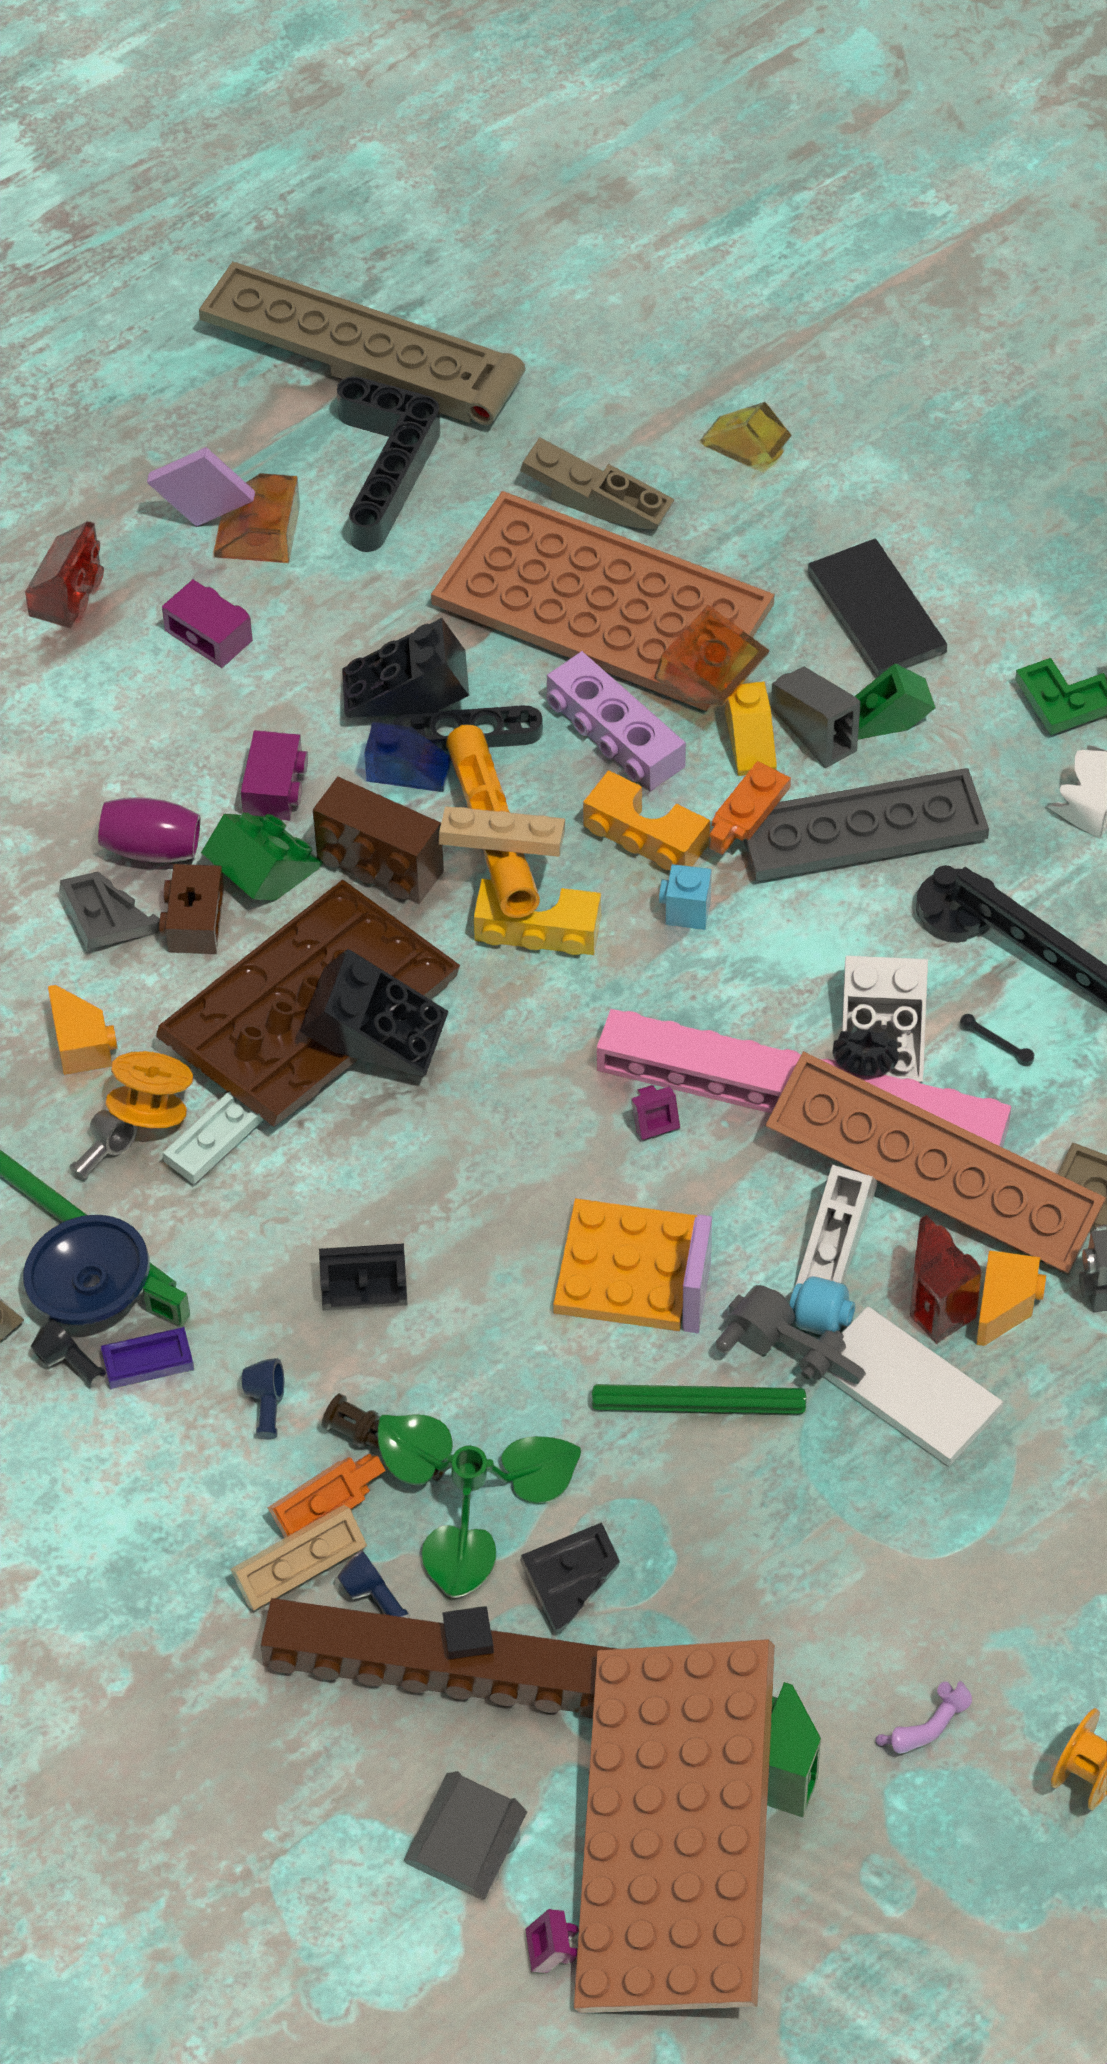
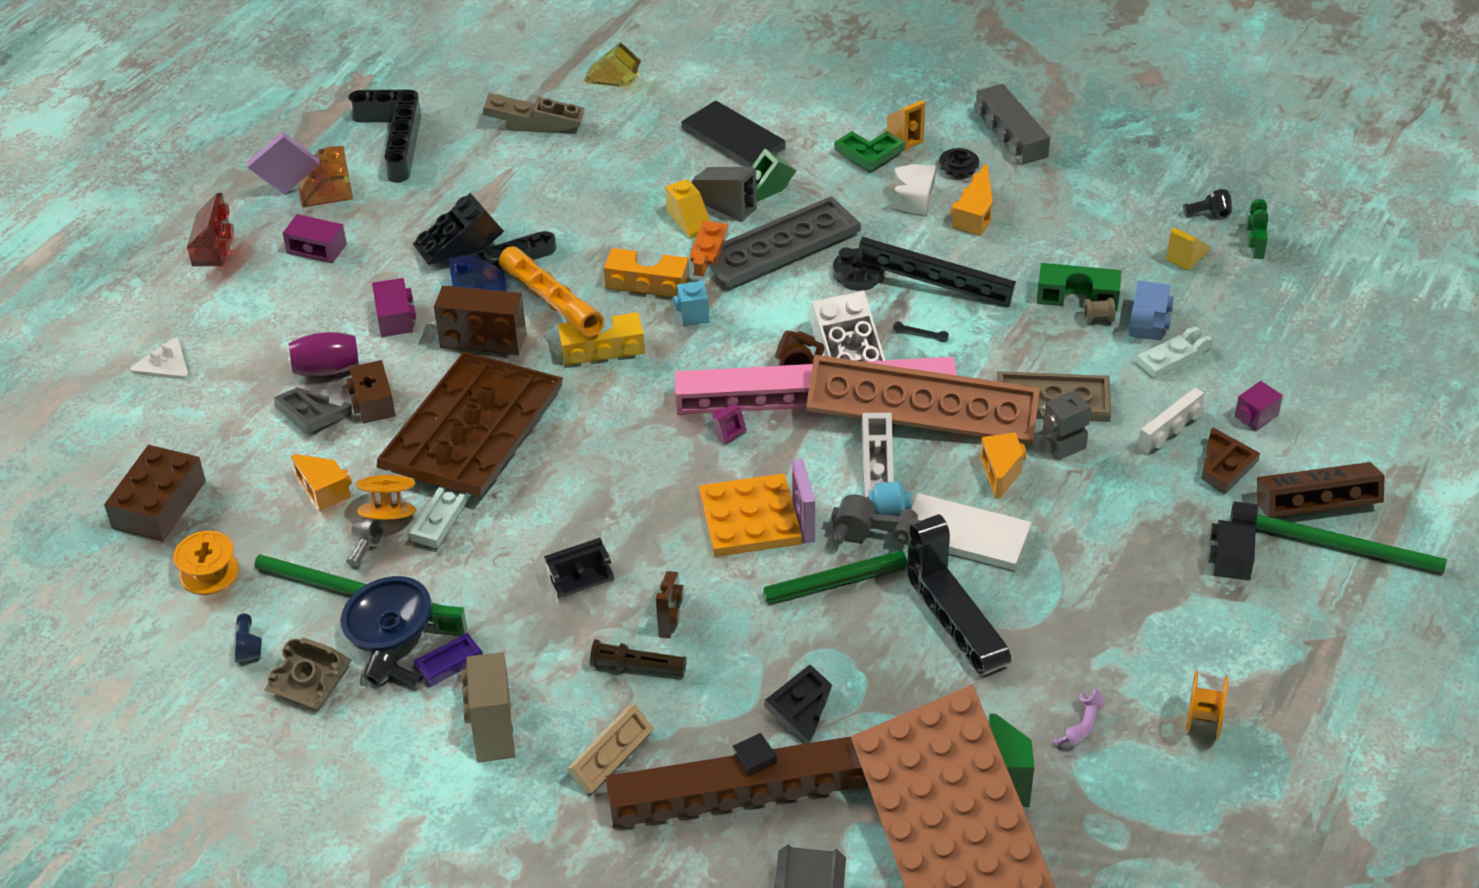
camera: 20 degrees left, 10 degrees down
dark tan hinge [199,261,526,425] -> none
green slope [201,812,322,900] -> none
dark blue bar [242,1358,285,1440] -> none
orange hinge [267,1454,386,1538] -> none
black slope [300,949,449,1077] -> none
dark blue bar [337,1550,410,1618] -> none
green plant [378,1414,581,1598] -> none
nougat plate [431,491,775,711] -> none
tan plate [439,806,565,857] -> none
lavender brick [546,651,686,791] -> none
clear orange slope [654,605,770,706] -> none
black gear [832,1026,899,1076] -> none
clear red slope [910,1214,982,1344] -> none
none -> dark tan wedge [461,652,516,763]
none -> reddish brown wing [656,571,684,639]
none -> reddish brown piece [775,330,825,366]
none -> black beam [907,514,1011,676]

